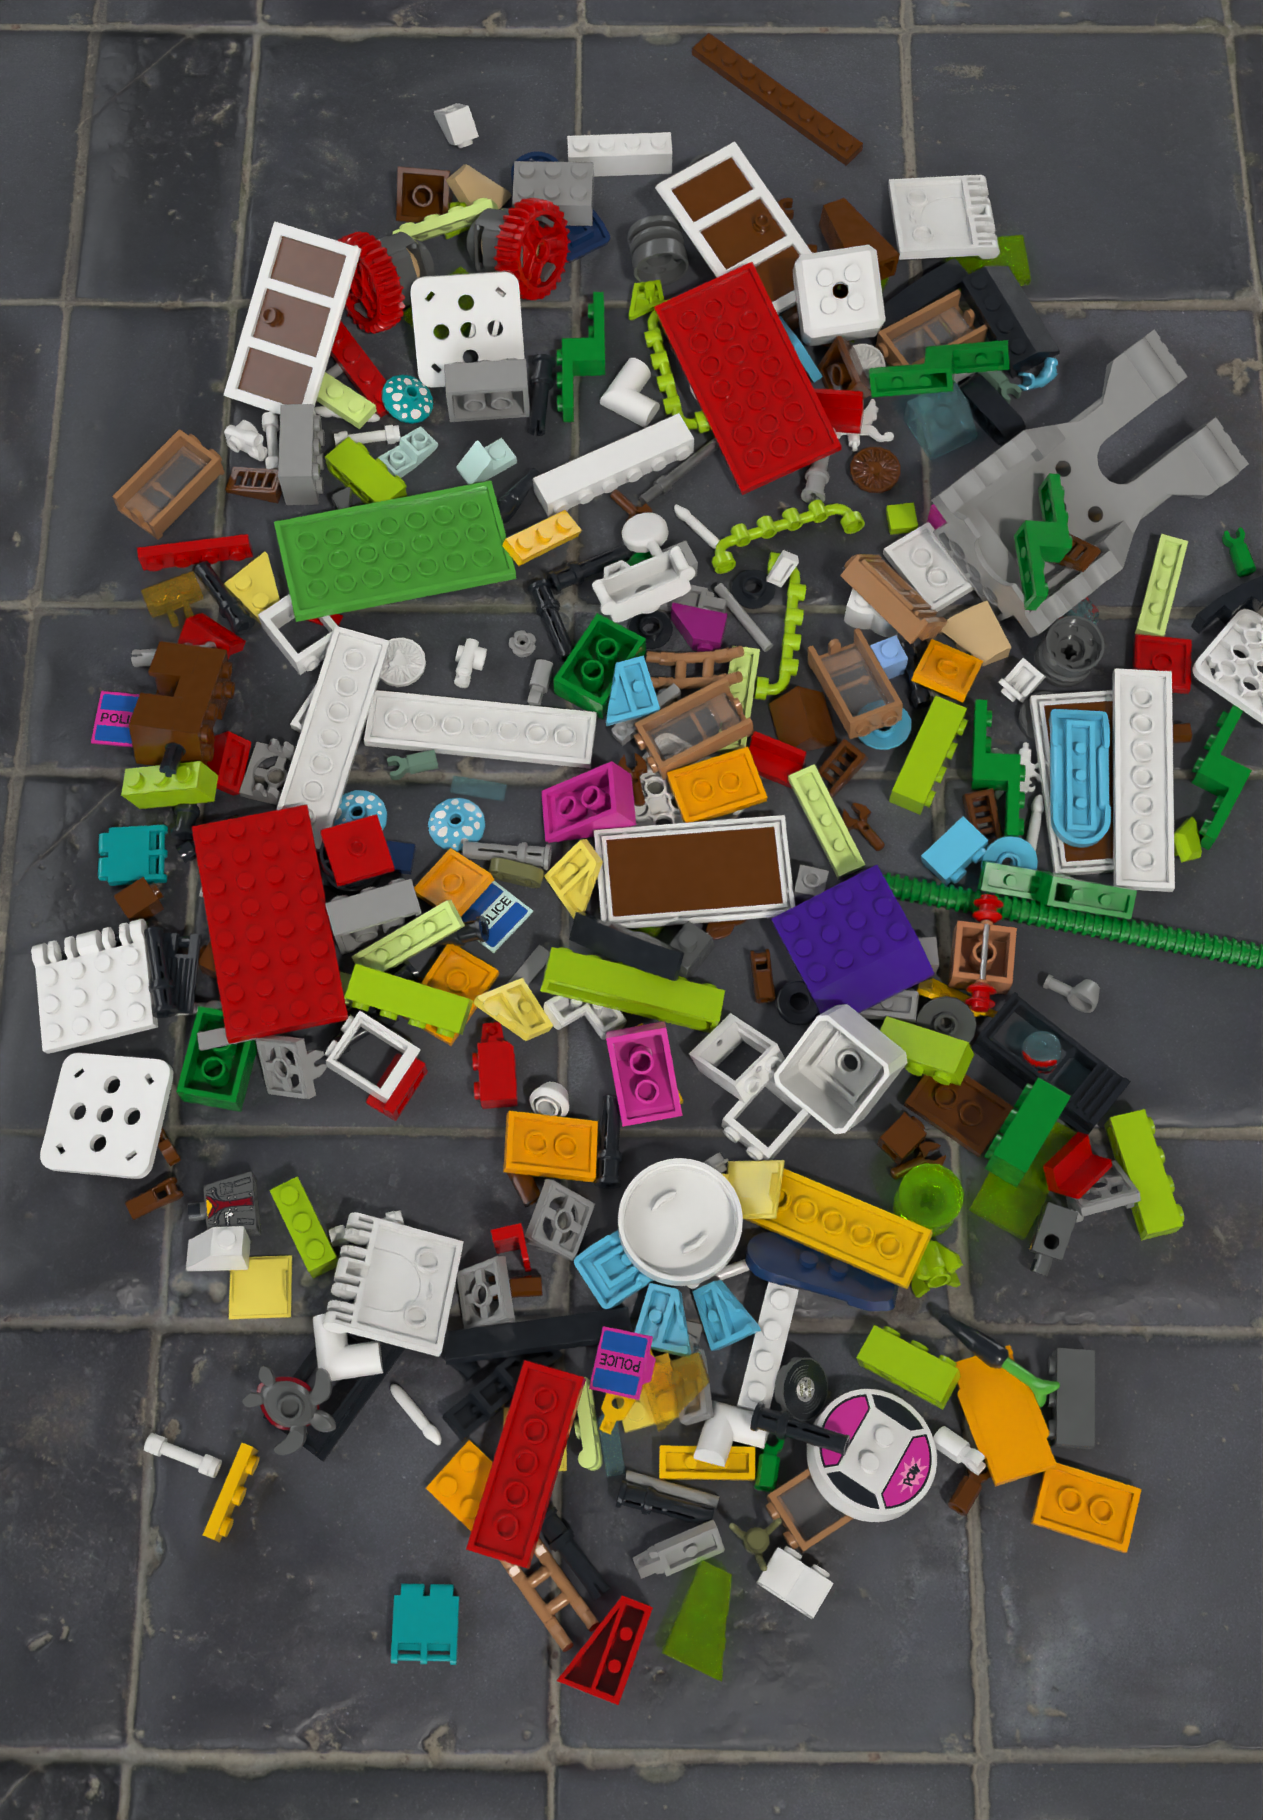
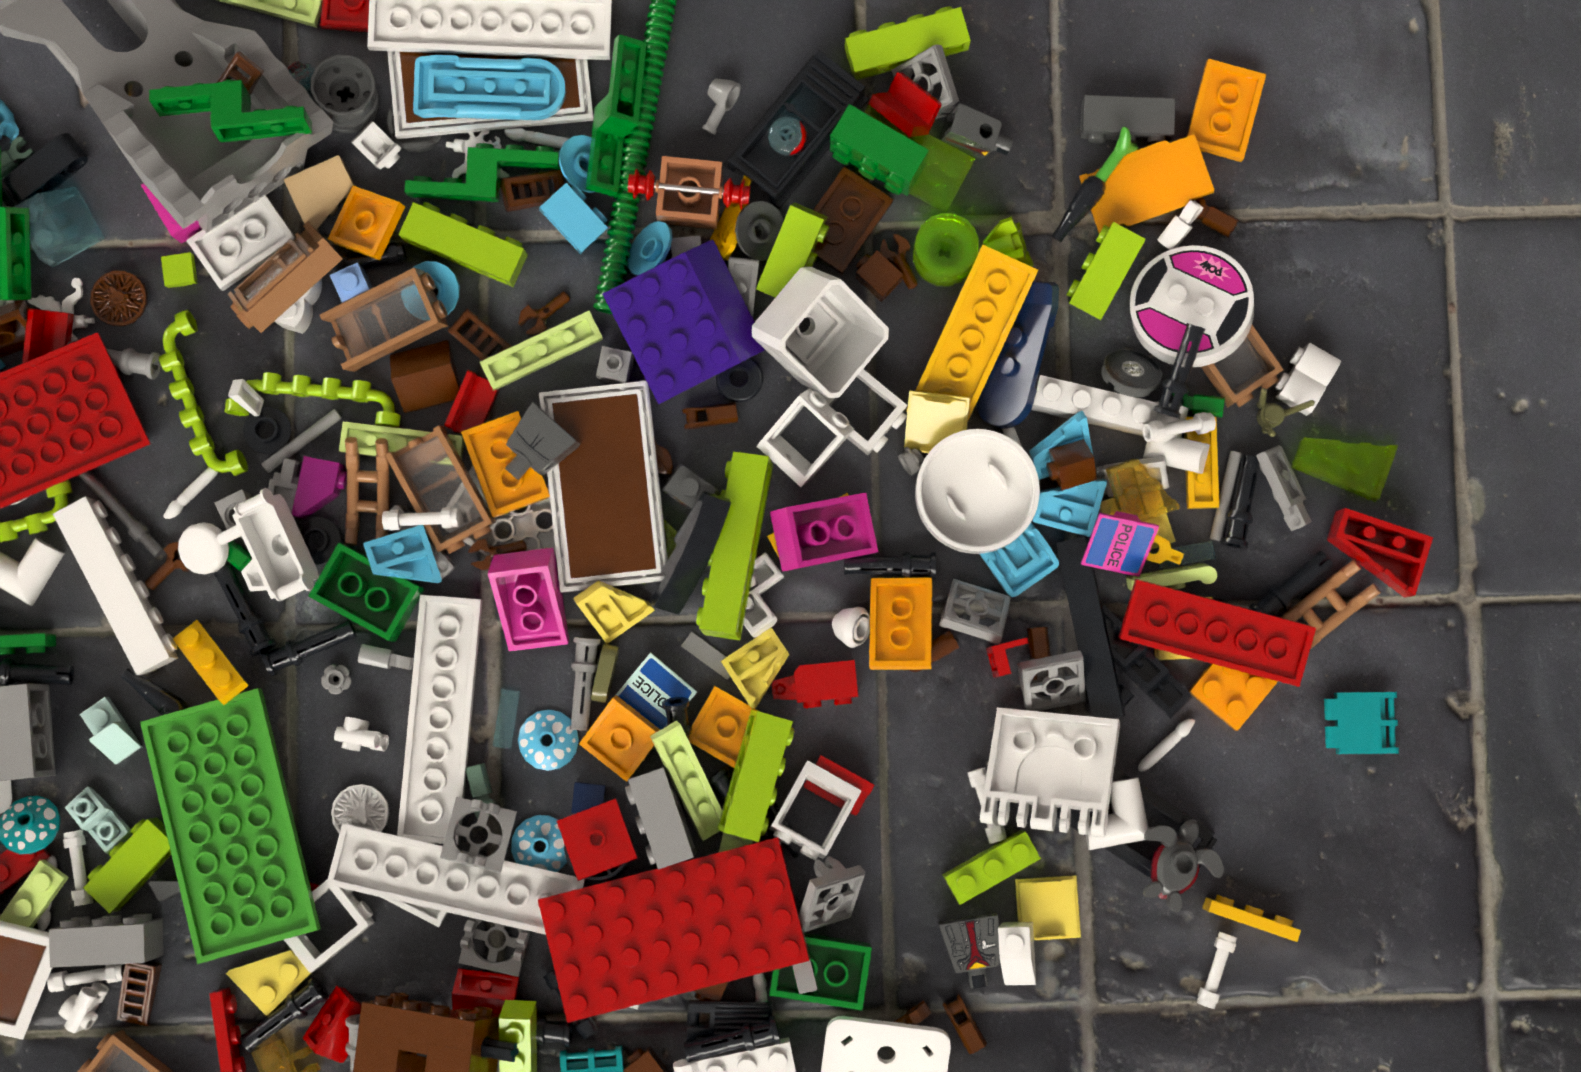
camera: 90 degrees left, 15 degrees up
none -> white bar [382,507,460,531]
none -> light grey piece [440,797,517,873]
none -> dark grey torso [505,402,581,480]
none -> medium azure dish [628,221,672,276]
none -> reddish brown brick [1046,439,1097,490]
none -> white bar [1142,412,1216,443]

